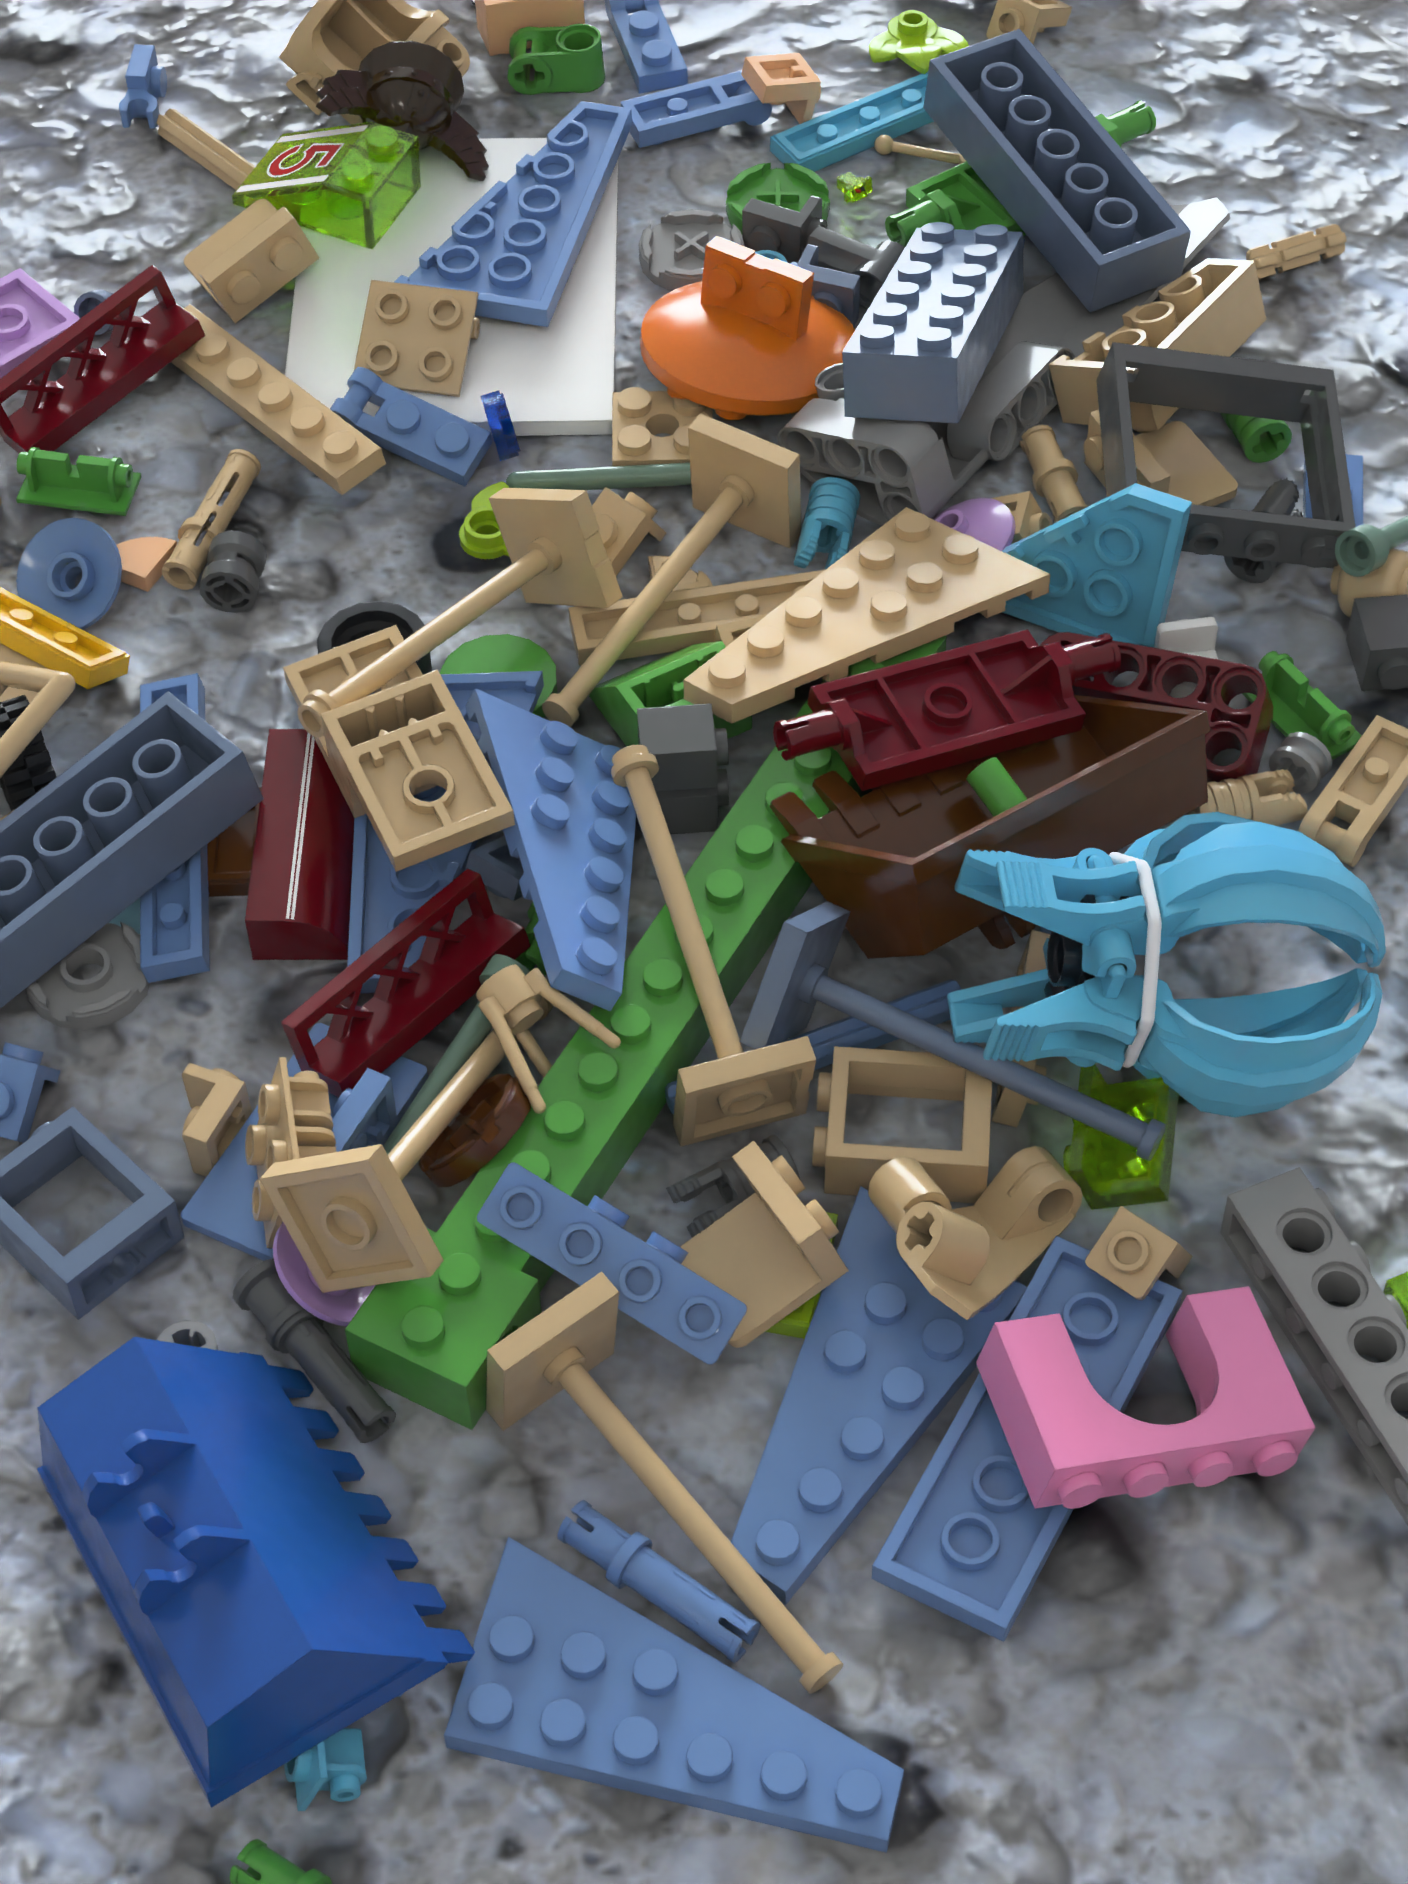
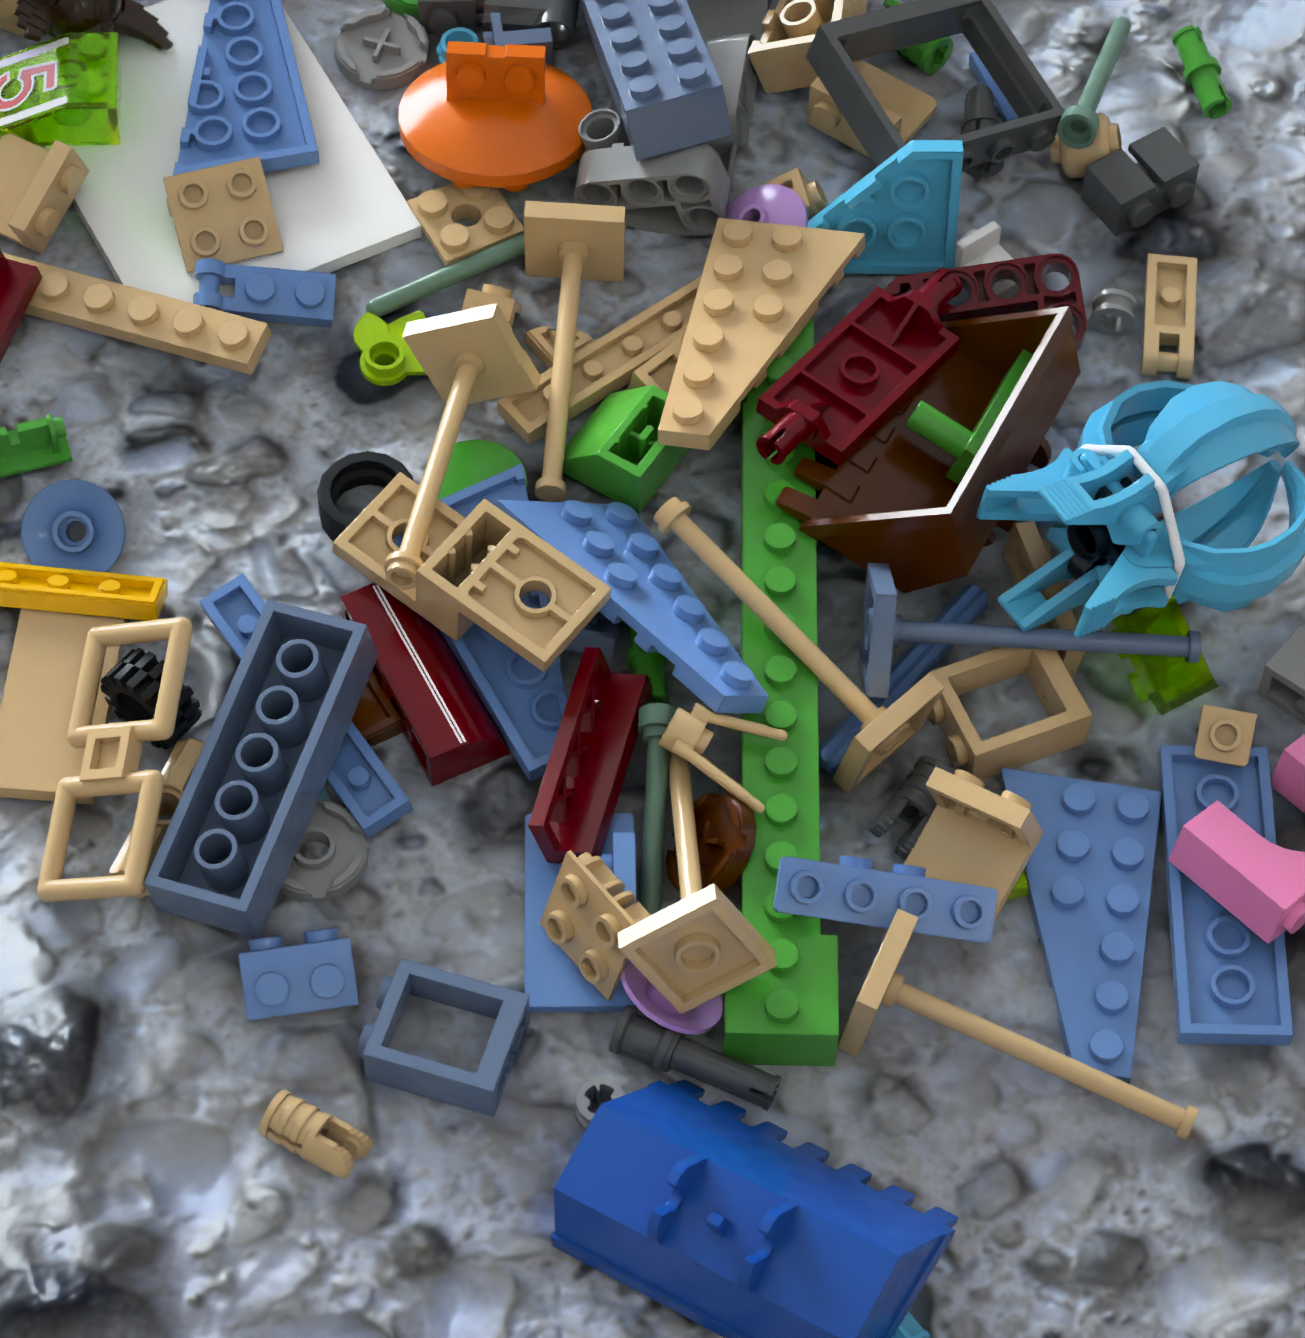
camera: 30 degrees left, 5 degrees up
light nougat tile [116,537,177,592] -> none
tan pin [162,449,261,590] -> none
tan bracket [181,1063,252,1177] -> none
dark grey wheel [199,531,267,613] -> none
medium blue wing [444,1537,904,1853] -> none
clear blue tile [480,390,521,461] -> none
medium blue pin [557,1500,761,1663] -> none
dark grey piece [637,703,729,835] -> none
medium azure hinge [794,477,861,569] -> none
tan panel [868,1146,1083,1320] -> none
tan pin [1019,425,1088,523] -> none
tan hinge [1186,769,1308,826] -> none
bright green hinge [1242,651,1362,760] -> none

